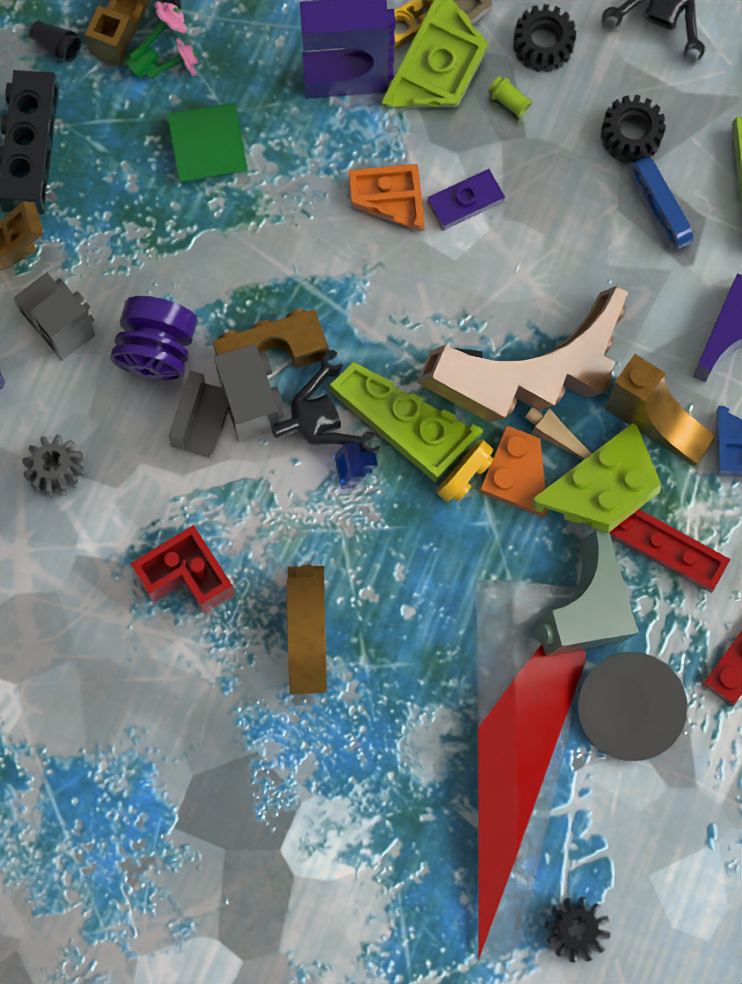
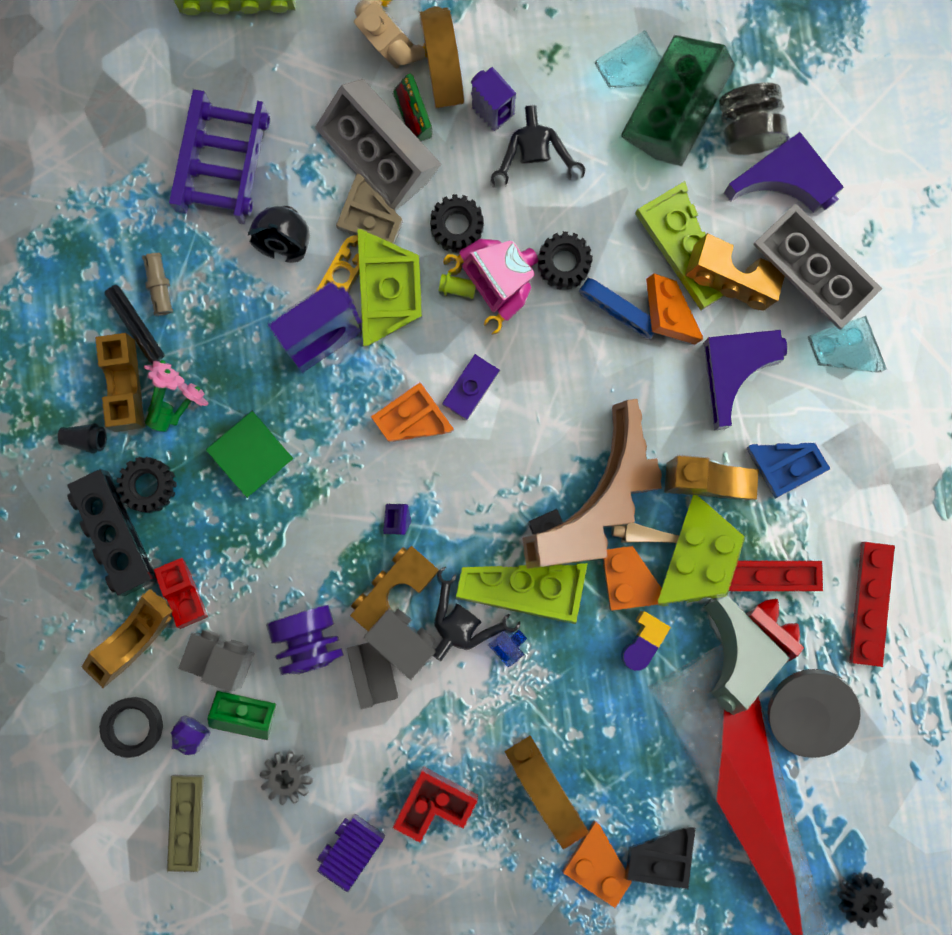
camera: 30 degrees left, 10 degrees up
yellow plate [436,439,494,502] -> none
none -> black tyre [116,457,177,513]
none -> red slope [154,557,208,629]
none -> green slope [207,691,276,740]
none -> dark purple brick [316,814,385,893]
none -> dark purple slope [383,504,412,535]
none -> dark pink torso [443,239,538,334]
none -> orange wing [562,820,632,908]
none -> leg [621,611,671,671]
none -> black wing [625,826,695,890]
none -> orange wing [646,273,703,345]
none -> red tile [746,599,804,663]

